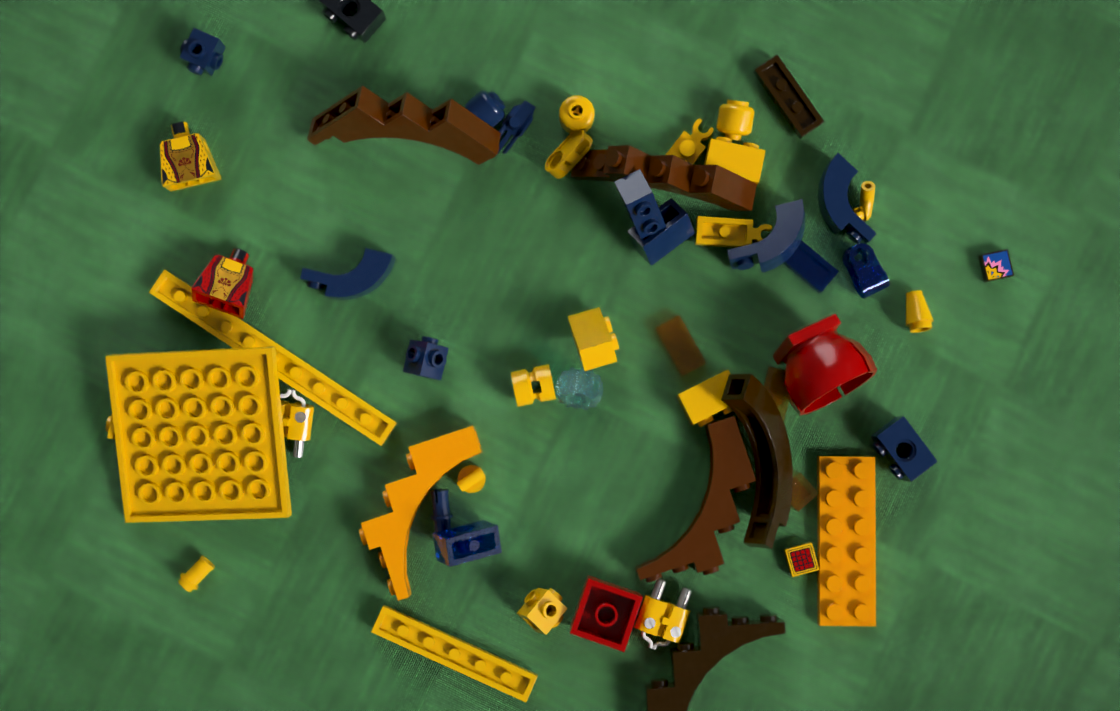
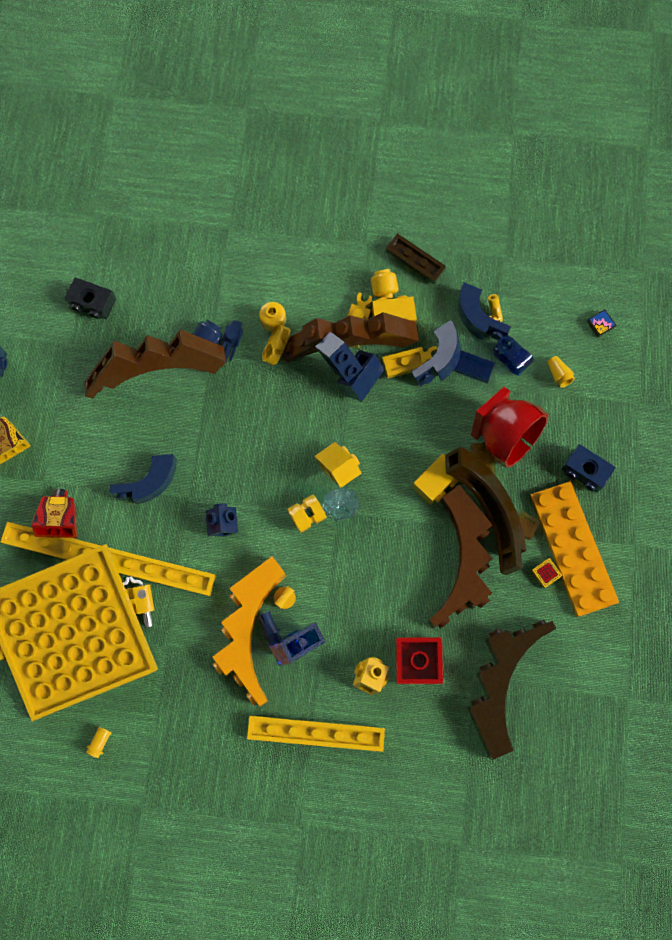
camera: 15 degrees left, 10 degrees down
yellow piece [634,579,692,650] -> none
clear orange tile [655,315,706,377] -> none

